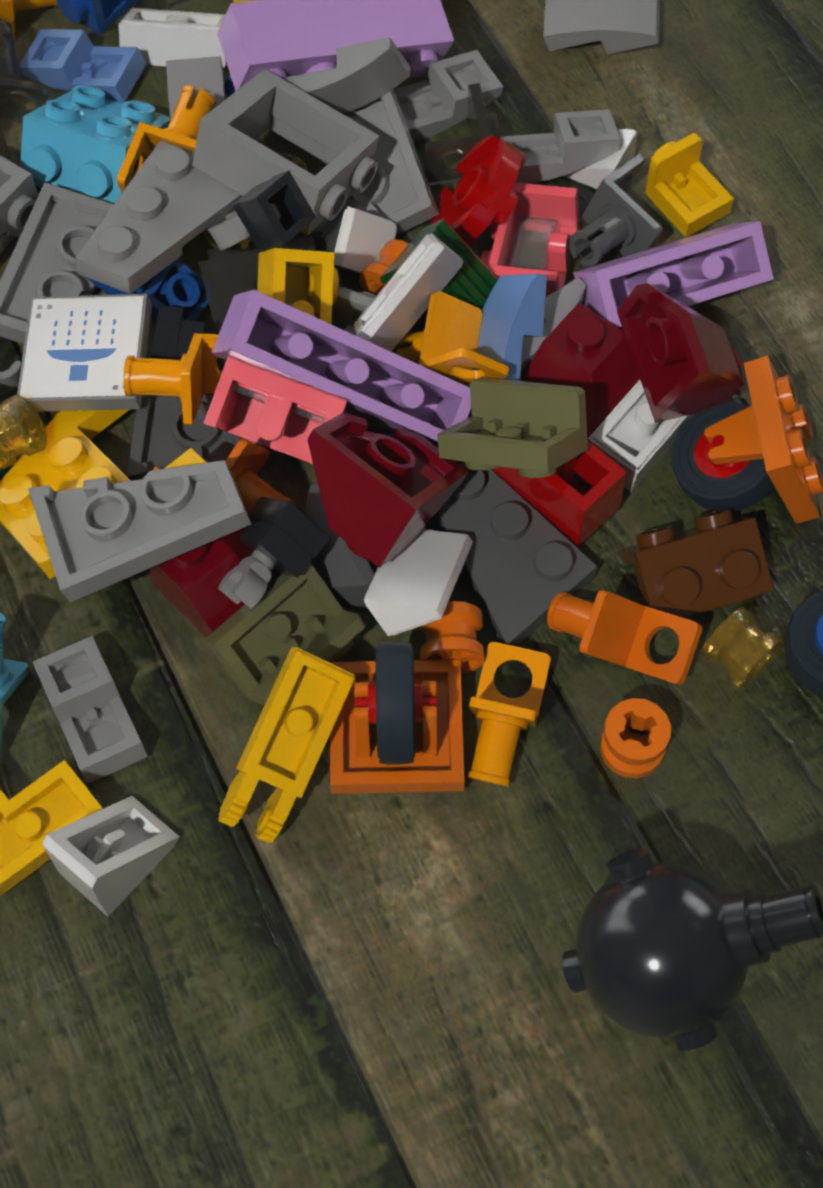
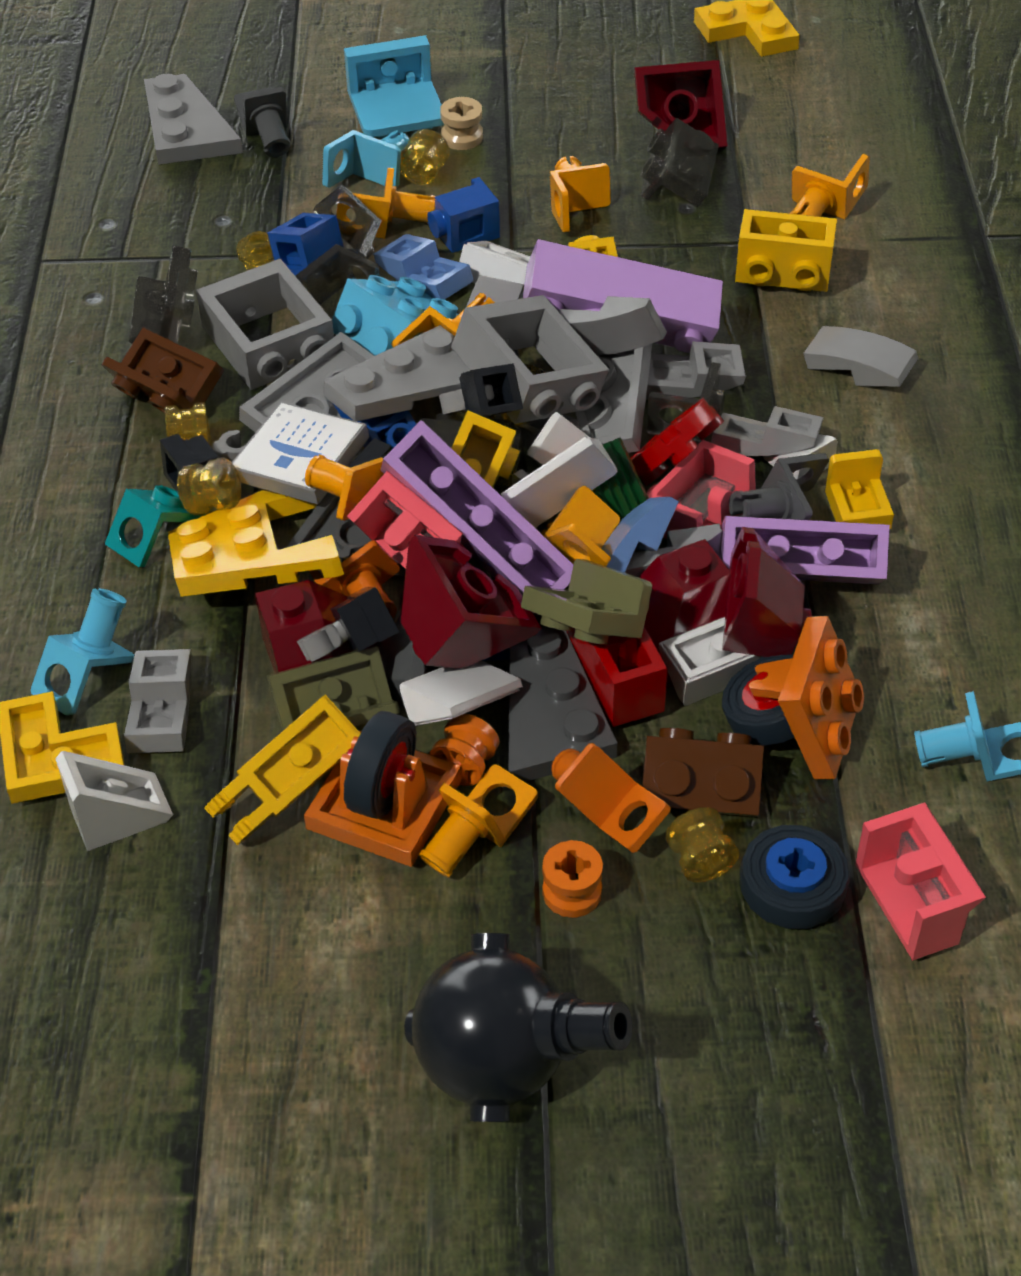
camera: 25 degrees right, 15 degrees down
light grey wing [28,460,252,603] -> none

